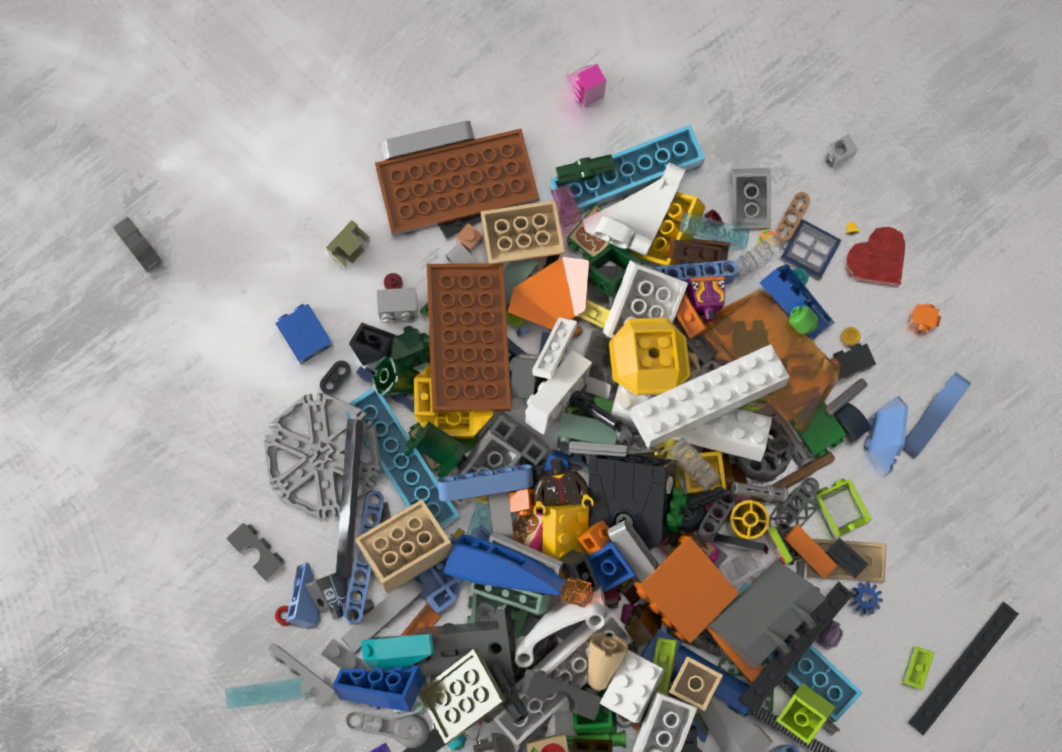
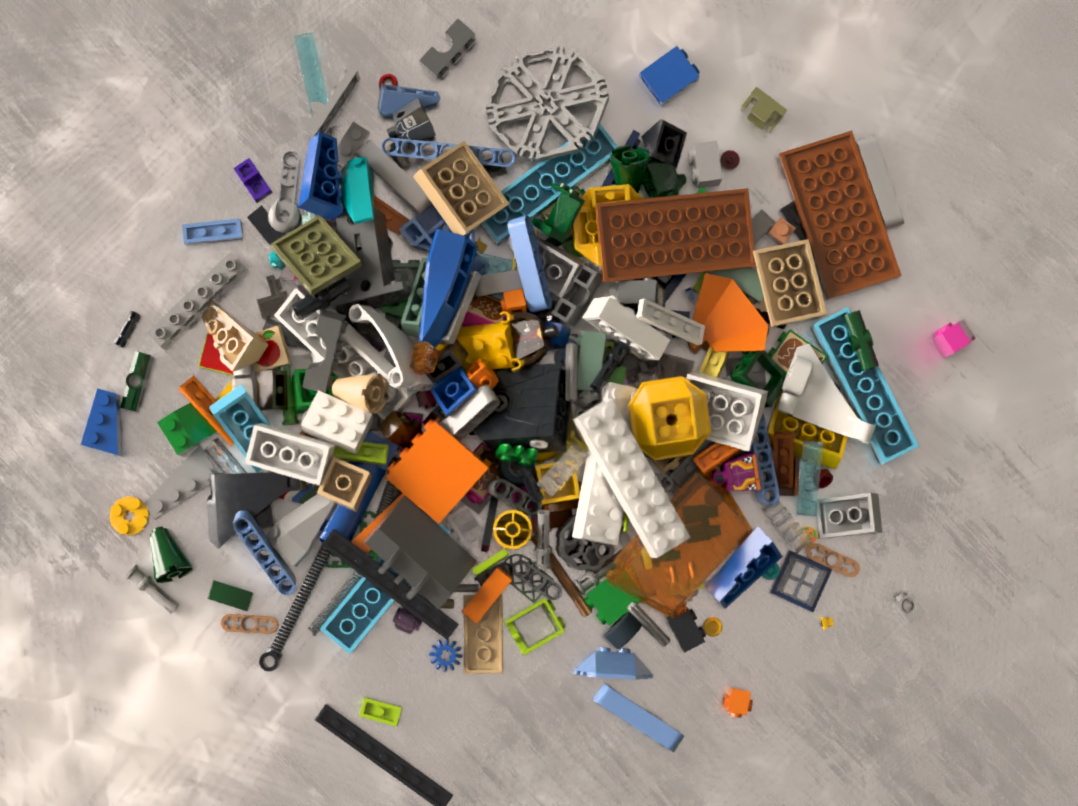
camera: 85 degrees right, 5 degrees up
black plate [320,360,351,395] -> none
black tile [336,419,363,577] -> none
clear pink plate [551,184,582,227] -> none
white sticker [586,377,611,400] -> none
lime brick [776,683,835,745] -> none
bright green head [789,306,818,334] -> none
black plate [826,537,868,579] -> none
clear red plate [846,227,905,286] -> none

